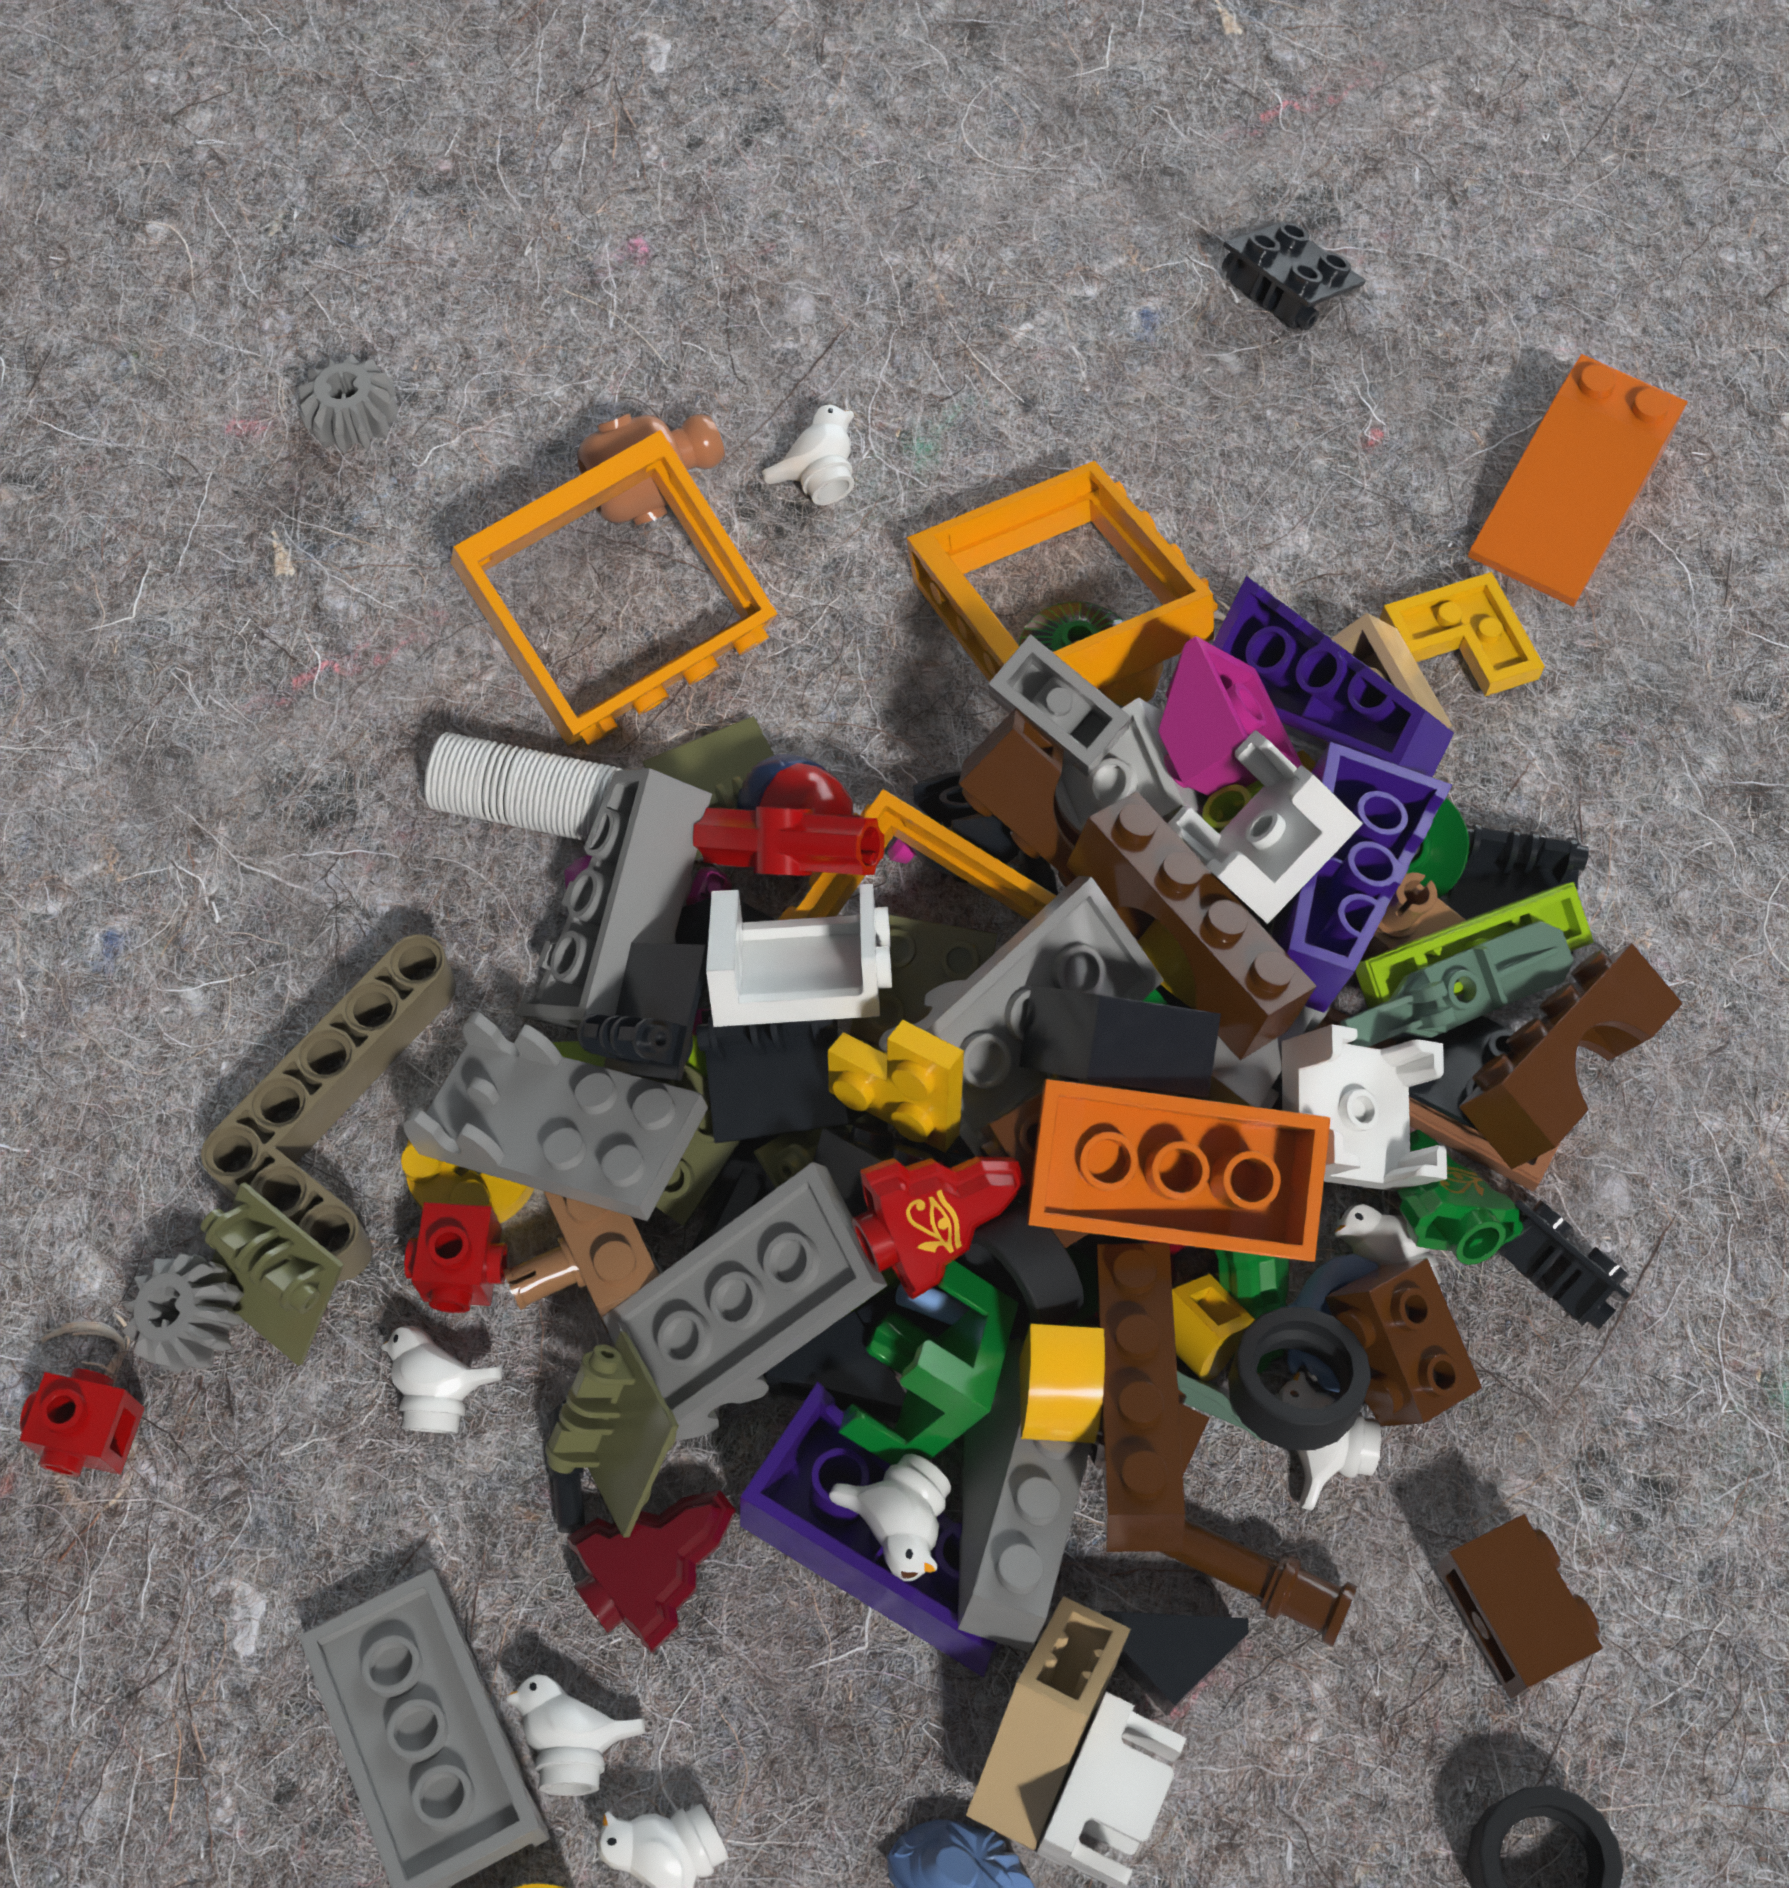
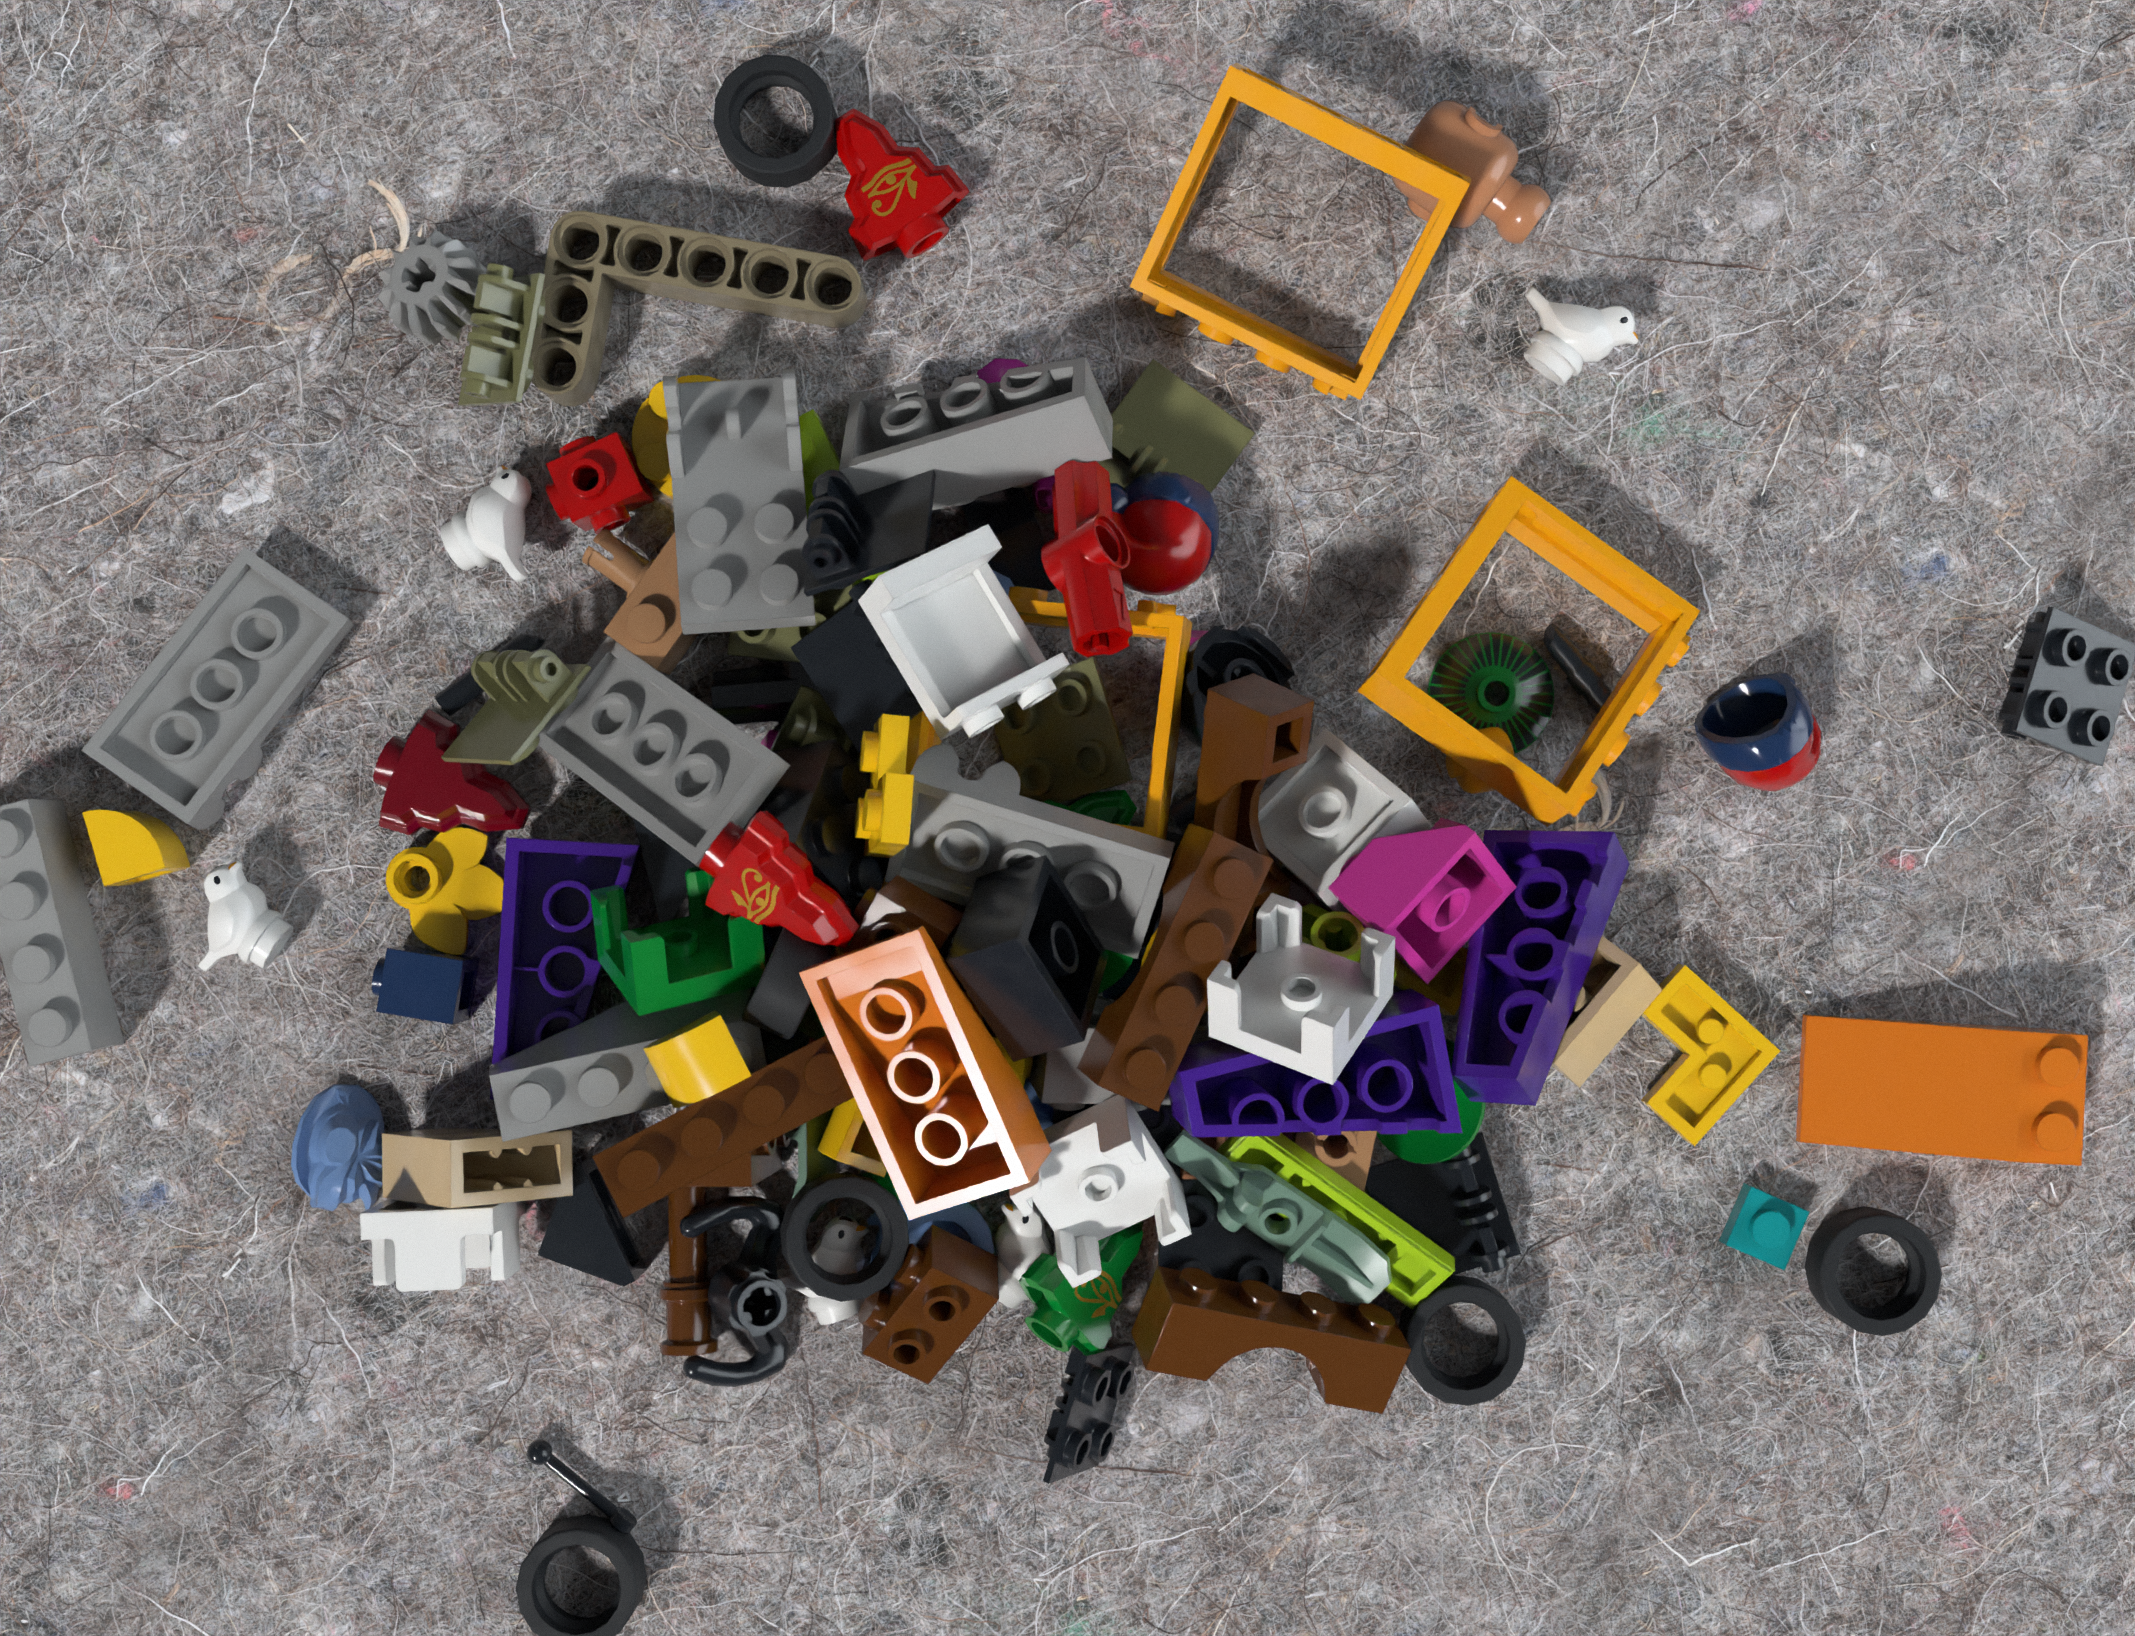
camera: 60 degrees right, 25 degrees up
red brick [19,1368,145,1477] -> none
white piece [424,732,623,841] -> none
white animal [506,1674,645,1796] -> none
white animal [829,1454,951,1581] -> none
light grey brick [988,634,1131,777] -> none
reddish brown brick [1435,1514,1603,1699] -> none
none -> dark blue brick [372,945,480,1025]
none -> yellow plate [385,827,504,955]
none -> black hinge [527,1440,637,1534]
none -> black piece [679,1195,790,1387]
none -> black tyre [713,55,837,188]
none -> red rock [835,108,970,262]
none -> black tyre [1399,1275,1526,1406]
none -> black piece [1543,623,1612,714]
none -> dark blue piece [1694,672,1821,792]
none -> teal plate [1719,1183,1810,1270]
none -> black tyre [1805,1206,1942,1336]

